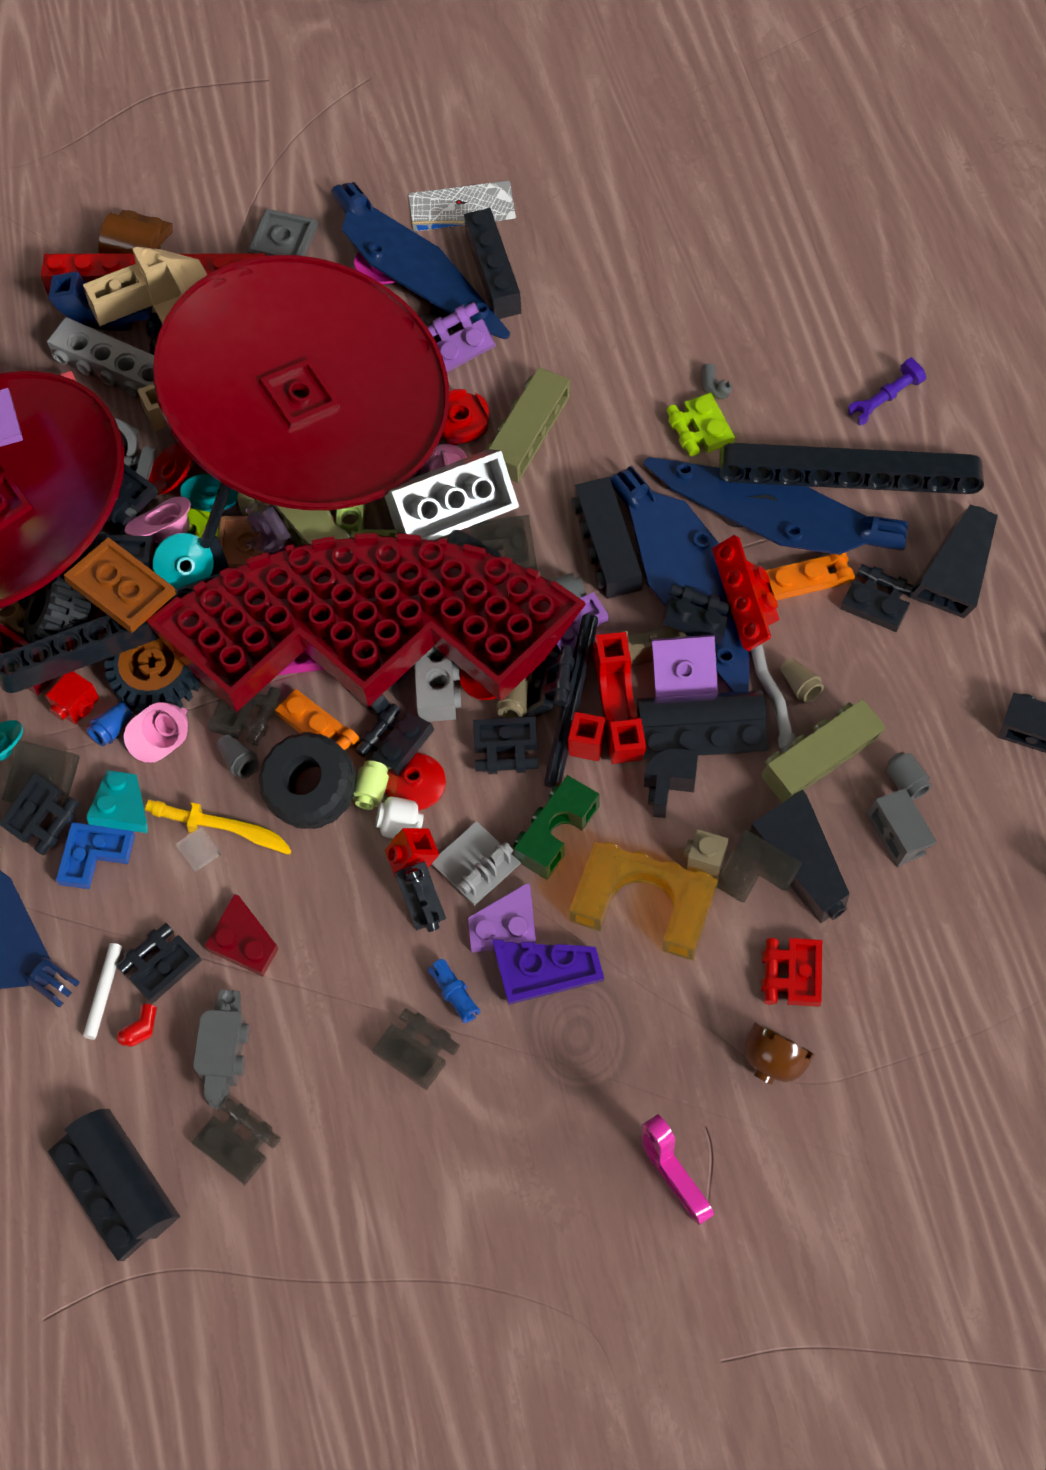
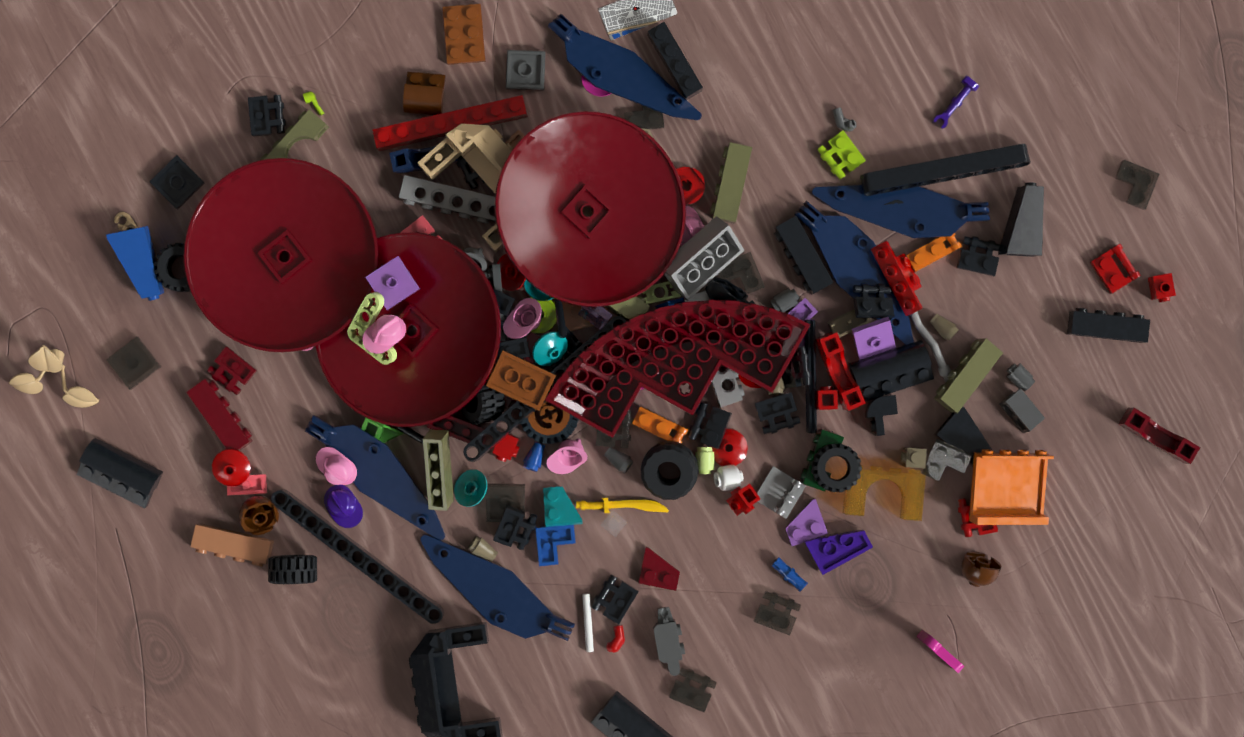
camera: 20 degrees left, 25 degrees up
black hinge [394,861,446,932] -> none
medium lavender plate [427,302,496,372] -> none
none -> dark orange plate [443,4,486,65]
none -> black tyre [811,443,862,493]
none -> orange panel [969,449,1054,525]

